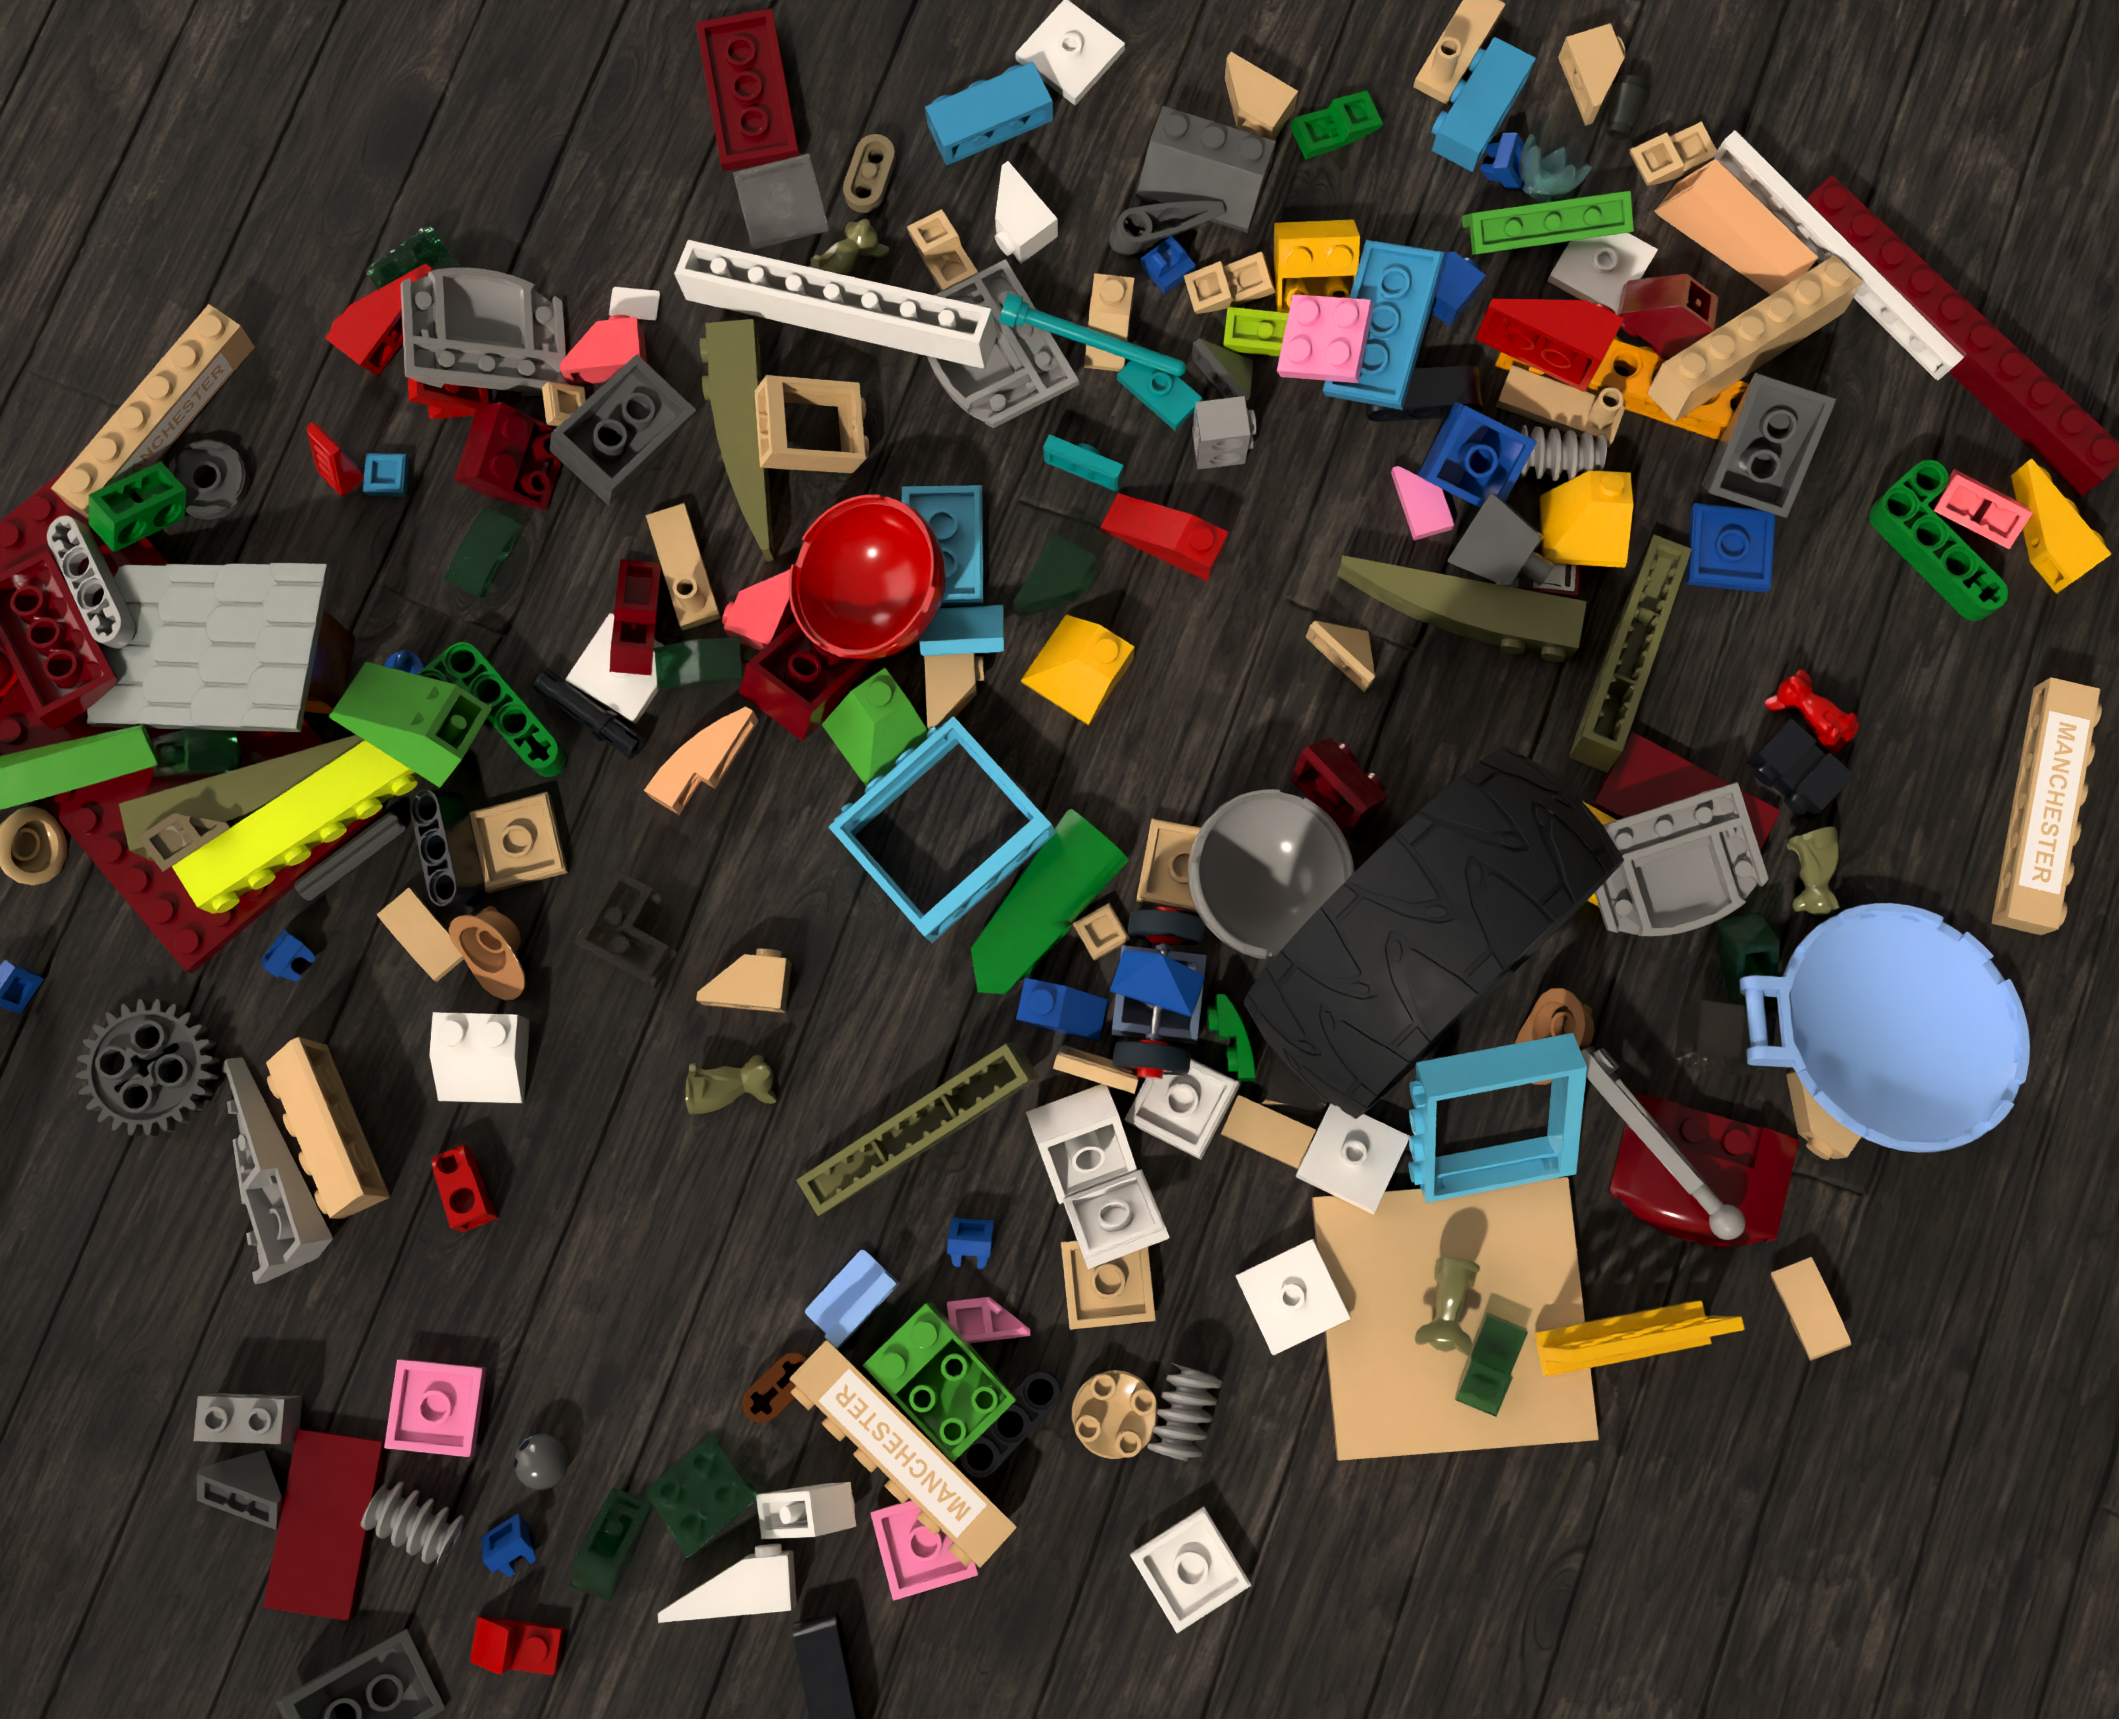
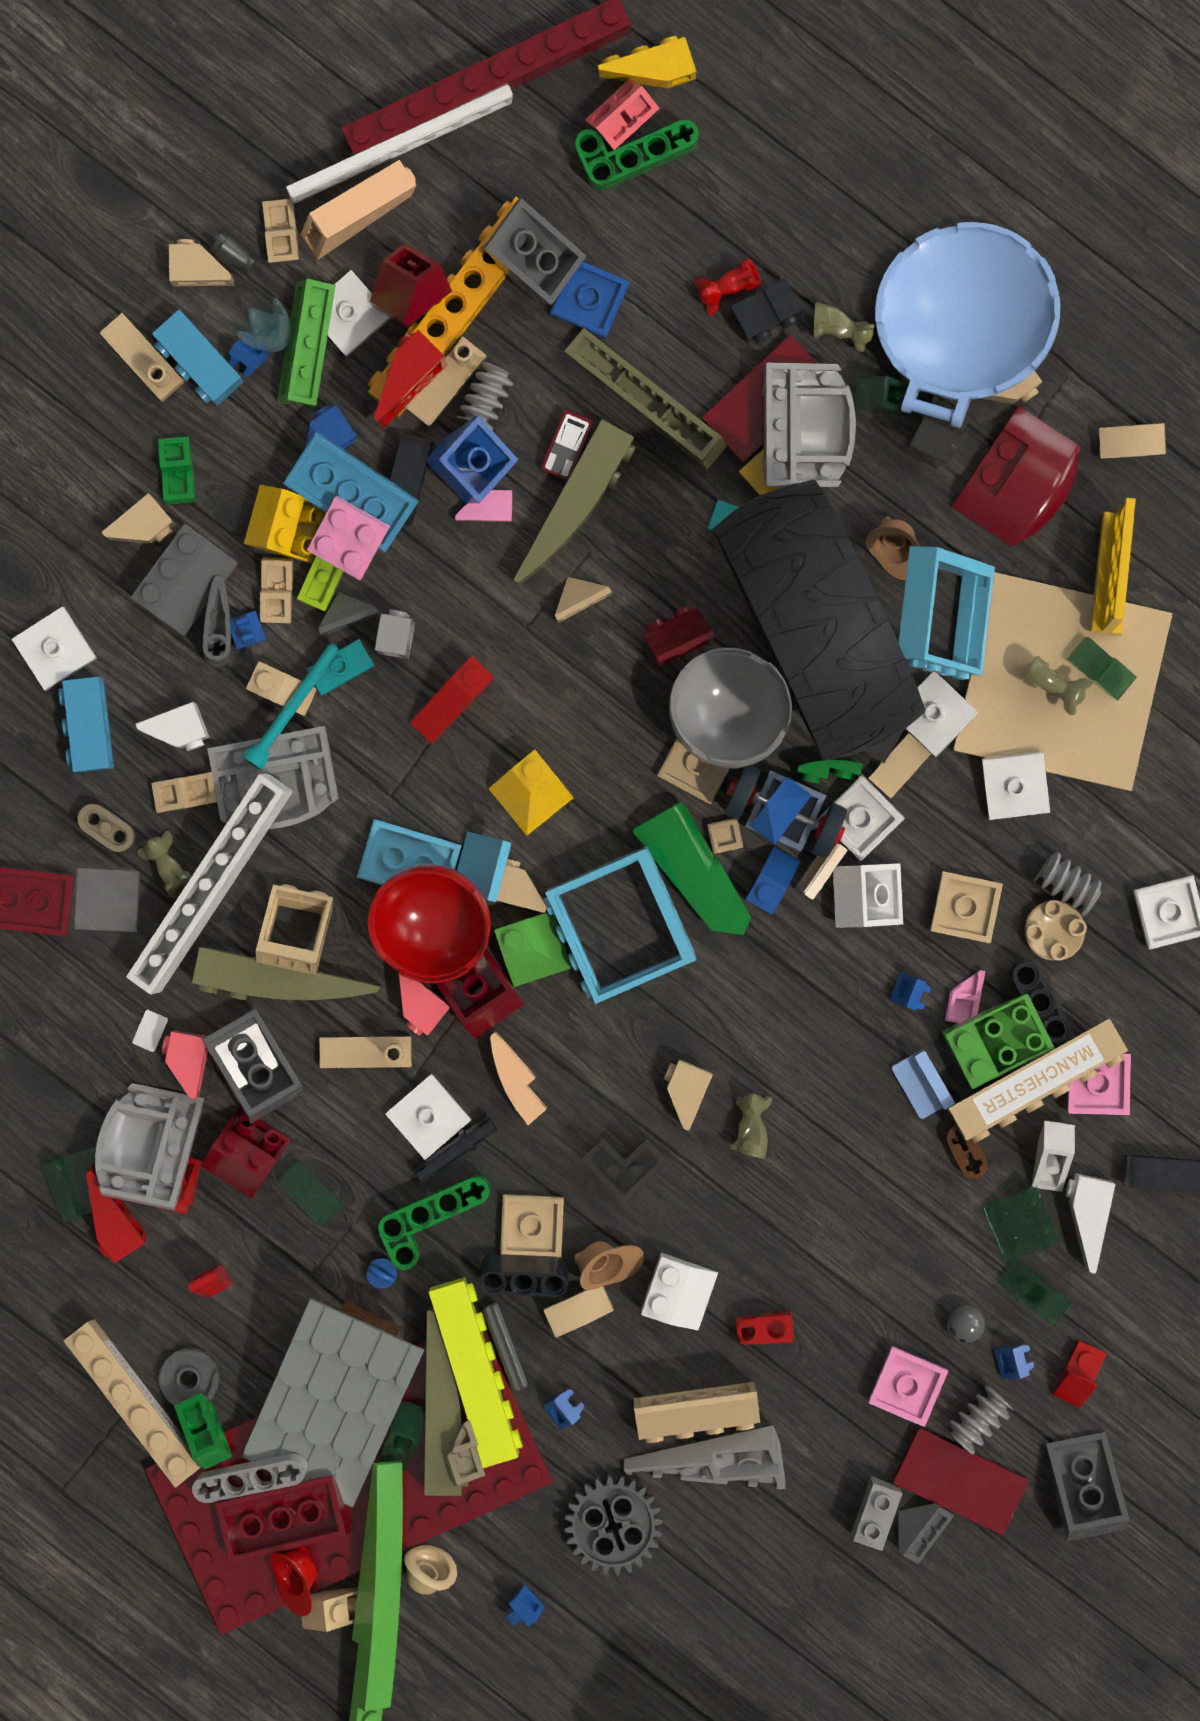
camera: 80 degrees left, 10 degrees up
bright green slope [329,662,492,788] -> none
dark azure tile [363,453,410,497] -> none
tan tile [542,382,586,426] -> none
dark red slope [609,559,661,676] -> none
clear green slope [654,637,742,689] -> none
olive slope [796,1042,1039,1216] -> none
clear green slope [1013,533,1099,617] -> none
teal plate [1043,434,1124,491] -> none
white plate [1062,1169,1169,1269] -> none
dark grey torso [1447,493,1555,587] -> none
yellow slope [1539,470,1633,568] -> none
light grey plate [1581,1046,1745,1240] -> none
tan brick [1647,255,1863,422] -> none
tan brick [1991,677,2102,935] -> none

